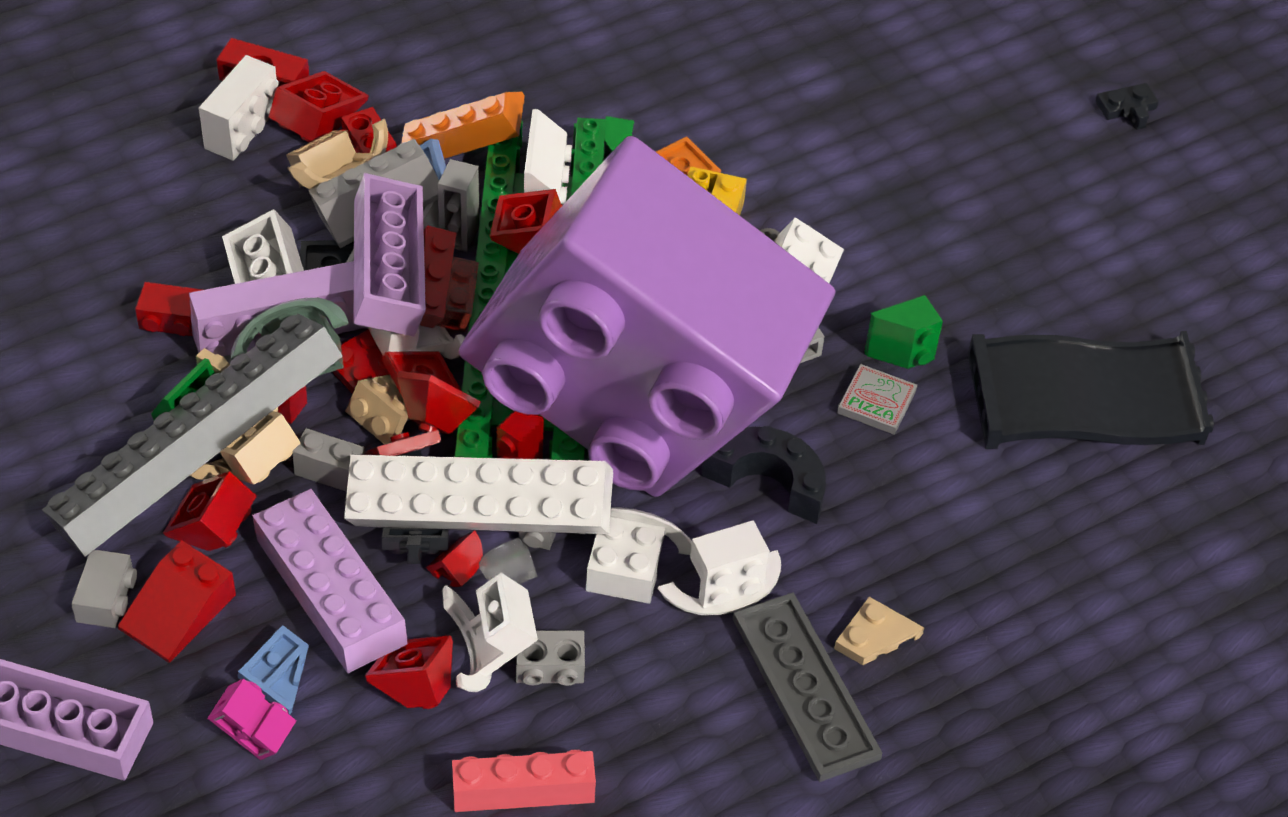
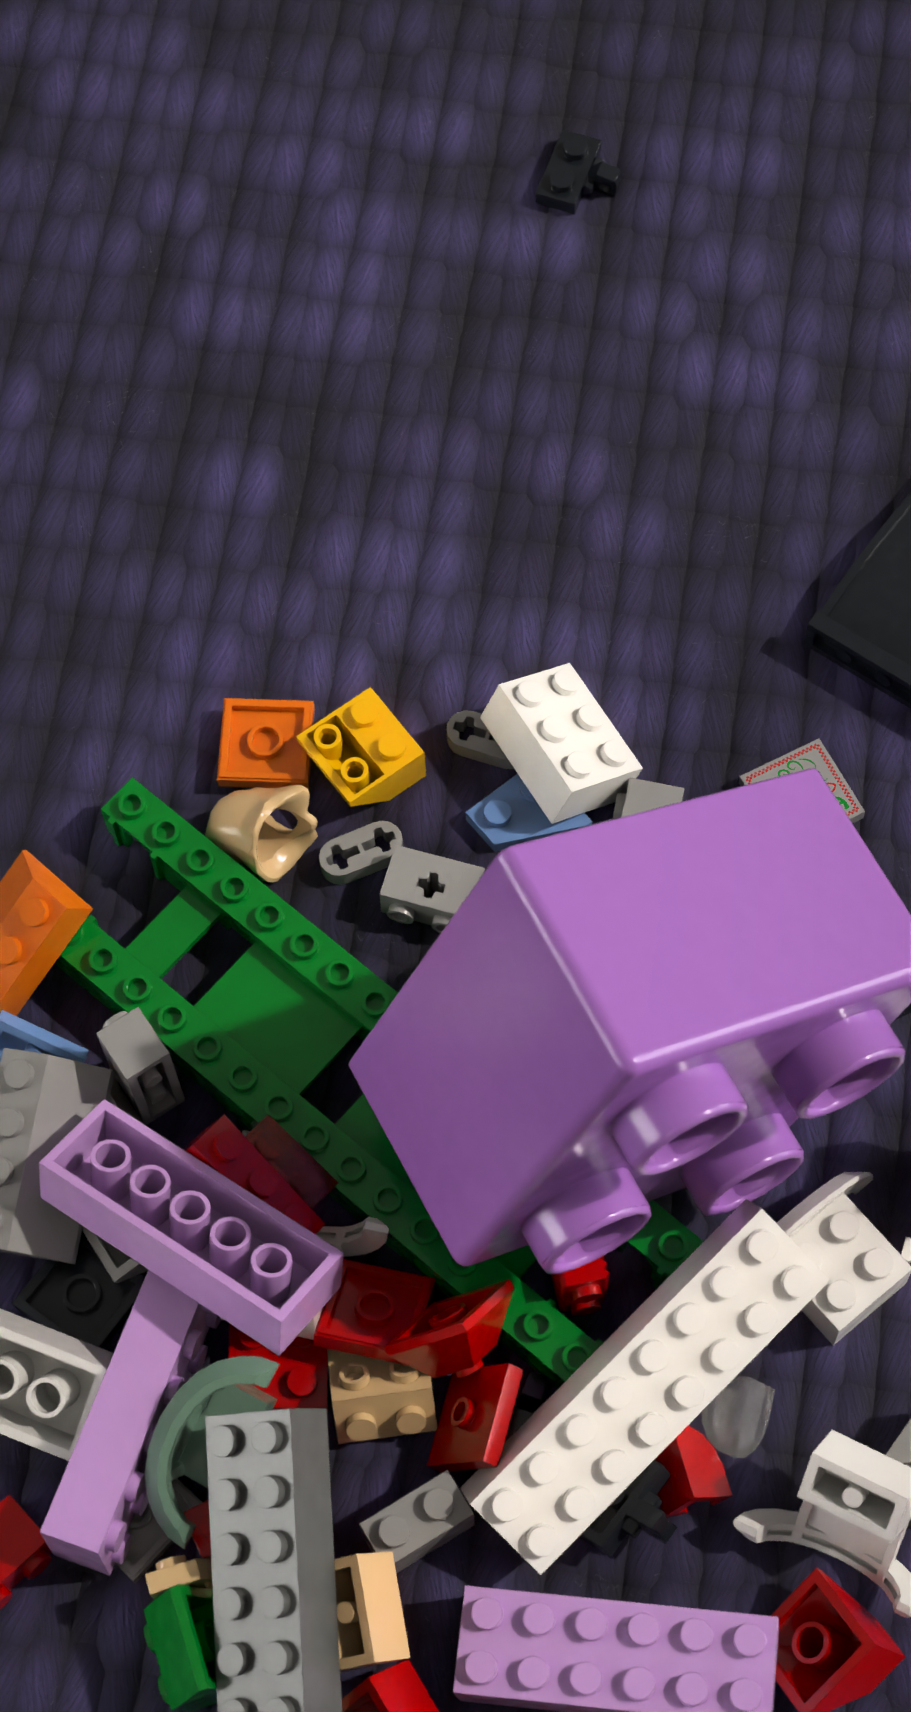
camera: 45 degrees left, 15 degrees up
red slope [490,189,562,254] -> none
white slope [524,109,572,204] -> none
green brick [605,116,634,153] -> none
green slope [864,295,943,369] -> none

